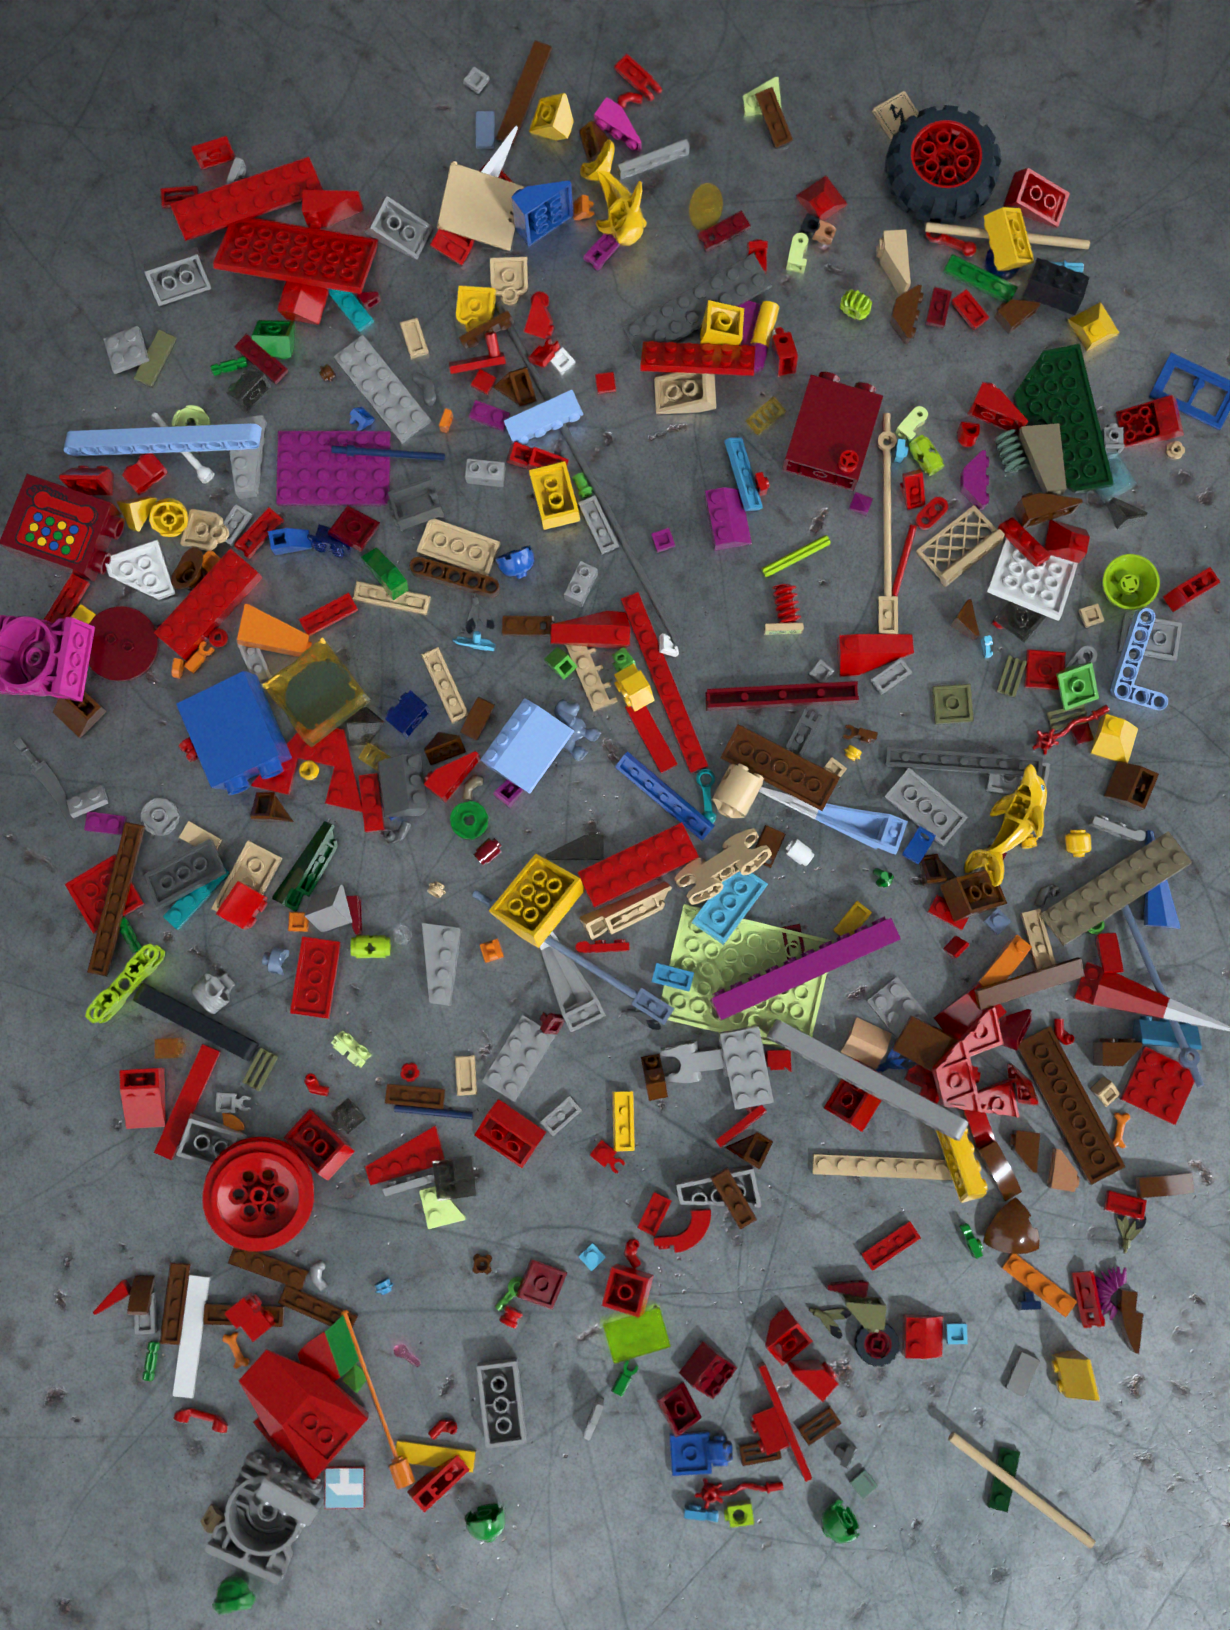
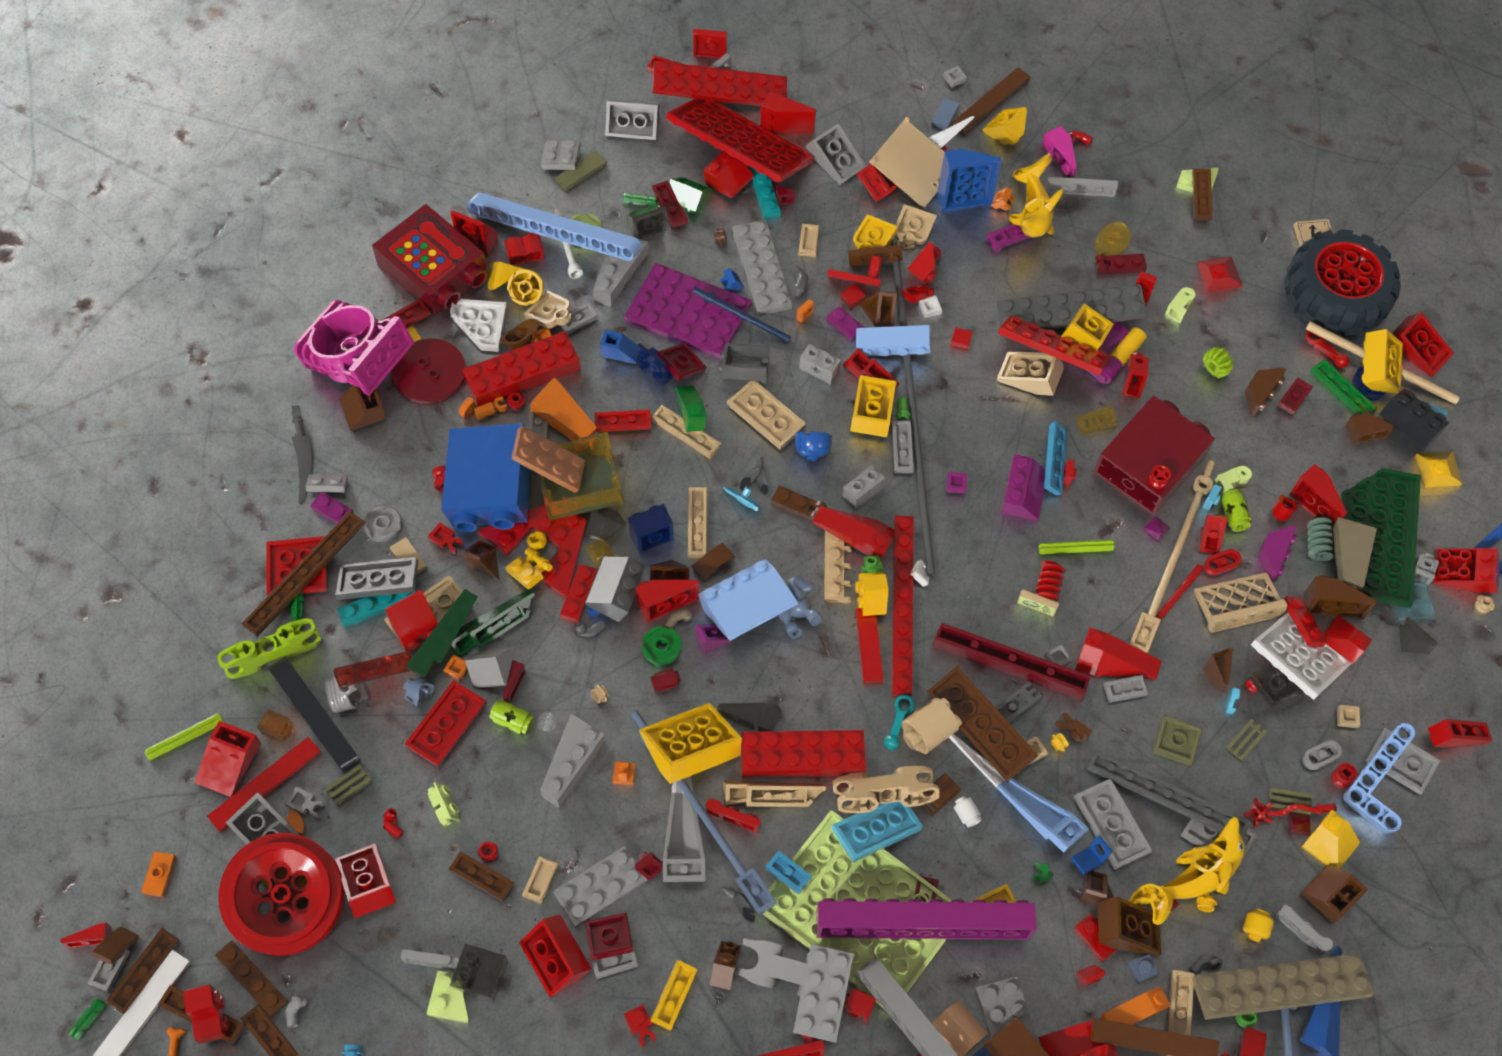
camera: 20 degrees right, 20 degrees down
red plate [234,507,284,559] -> none
clear smoke brick [331,1098,366,1134] -> none
red wing [365,1125,446,1186] -> none
dark blue bar [394,1105,473,1120] -> none
reddish brown beam [409,557,500,598] -> none
bright green brick [544,647,577,680] -> none
reddish brown slope [579,121,609,163] -> none
red hinge [614,54,662,102] -> none
blue plate [615,751,715,841] -> none
leg [799,213,836,245] -> none
tan slope [876,230,911,295] -> none
red plate [951,289,989,331] -> none
red tile [1024,649,1066,690] -> none
bright green slope [1056,662,1099,711] -> none
lime piece [1102,554,1160,610] -> none
none -> orange plate [141,851,176,897]
none -> lime axle [145,713,224,760]
none -> clear red bracket [333,651,411,688]
none -> dark green wedge [406,589,478,678]
none -> red plate [428,522,464,554]
none -> yellow plate [505,548,553,590]
none -> nougat plate [511,426,585,493]
none -> dark red tile [585,912,634,961]
none -> red wheel [1331,762,1358,788]

